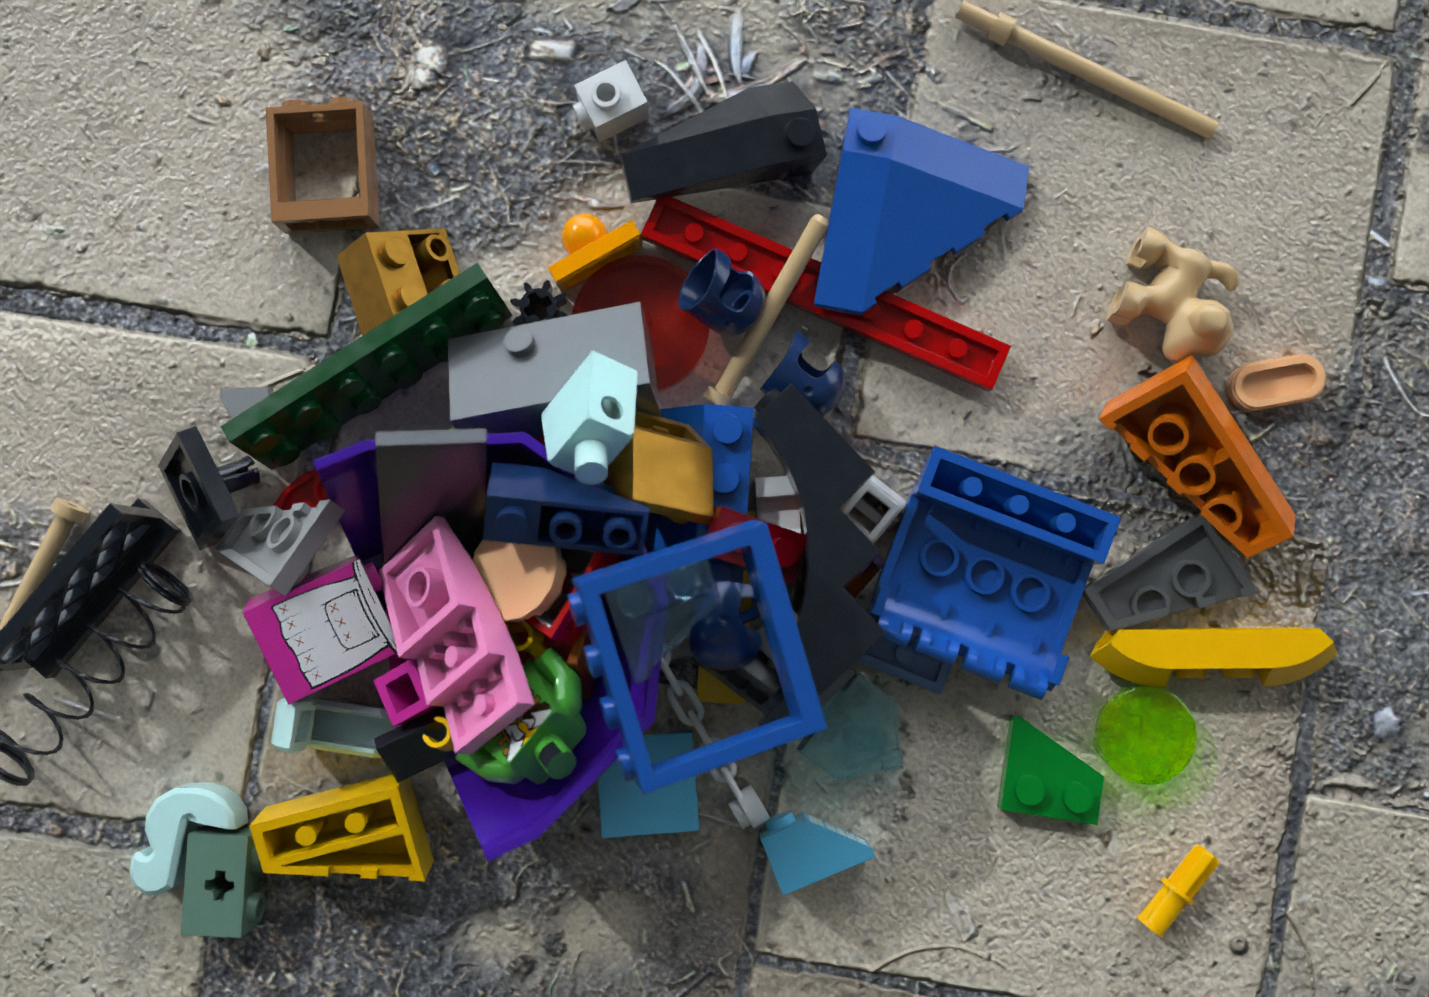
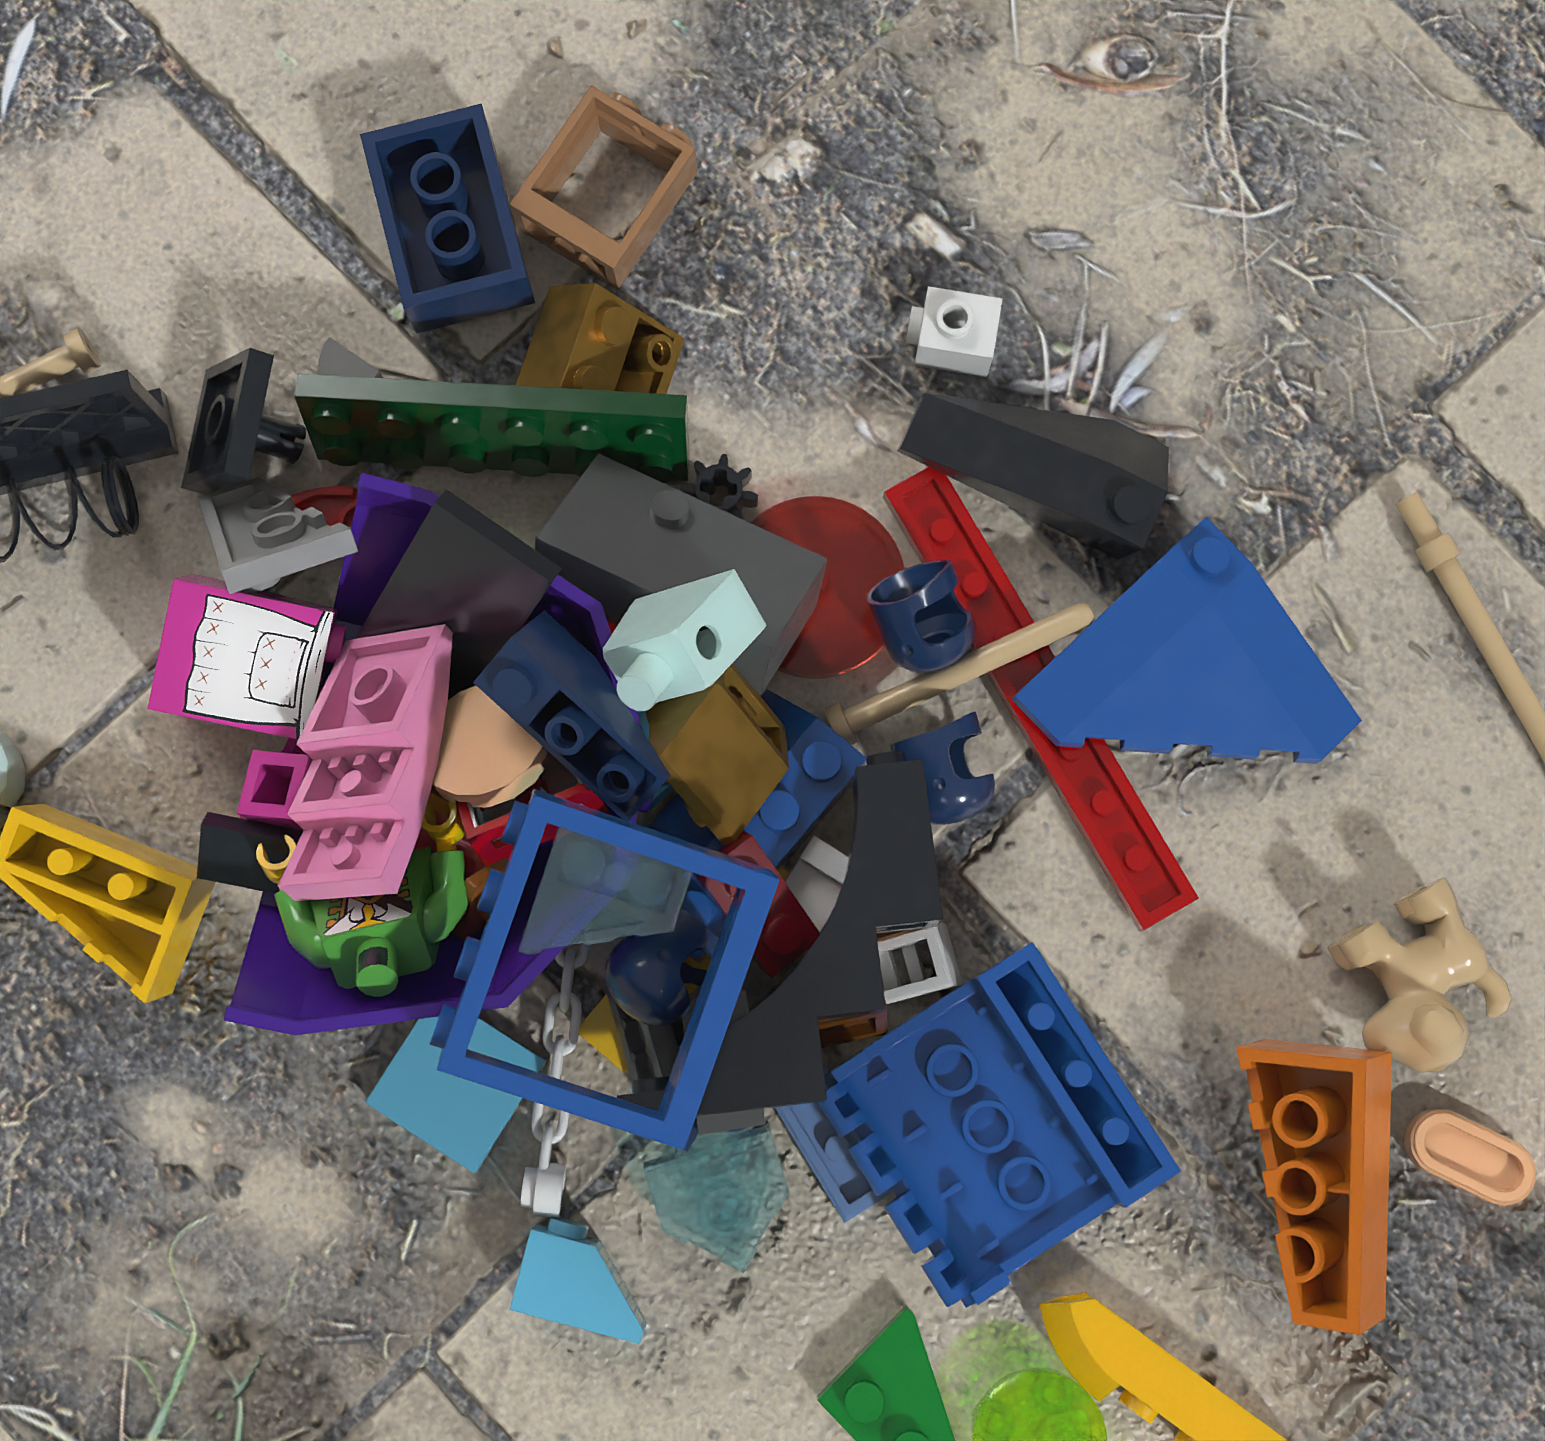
camera: 40 degrees right, 5 degrees down
light aqua animal [271,696,396,758] -> none
light orange tile [548,213,643,292] -> none
dark grey wing [1082,512,1259,631] -> none
none -> dark blue brick [360,103,535,334]

